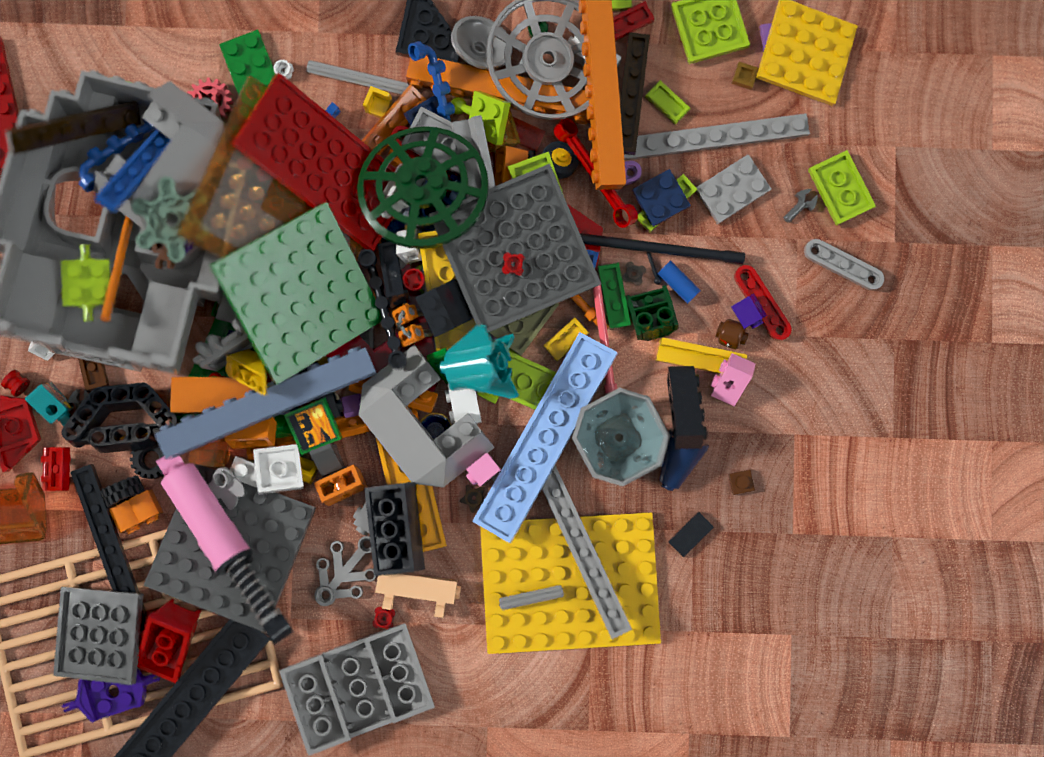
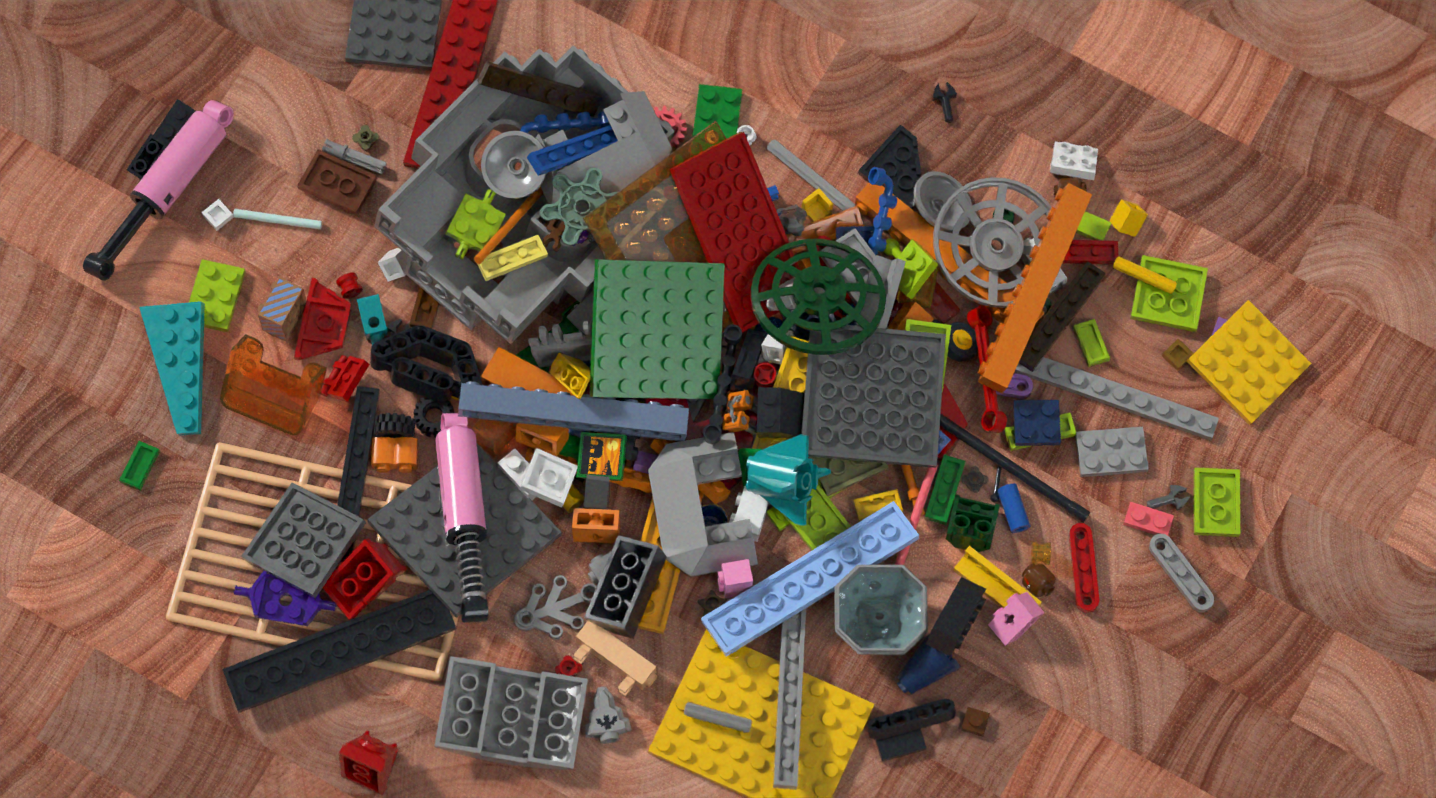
camera: 30 degrees right, 15 degrees down
light grey plate [208,467,245,510] -> none
red plate [502,253,525,276] -> none
dark purple brick [731,294,767,329] -> none
none -> light yellow plate [477,235,548,281]
none -> light grey dish [481,131,547,199]
none -> light grey rock [585,686,632,744]
none -> dark grey rock [776,204,807,236]
none -> black beam [868,699,956,740]
none -> clear yellow wheel [1031,541,1051,565]
none -> yellow axle [1113,257,1177,294]
none -> coral plate [1123,502,1174,536]

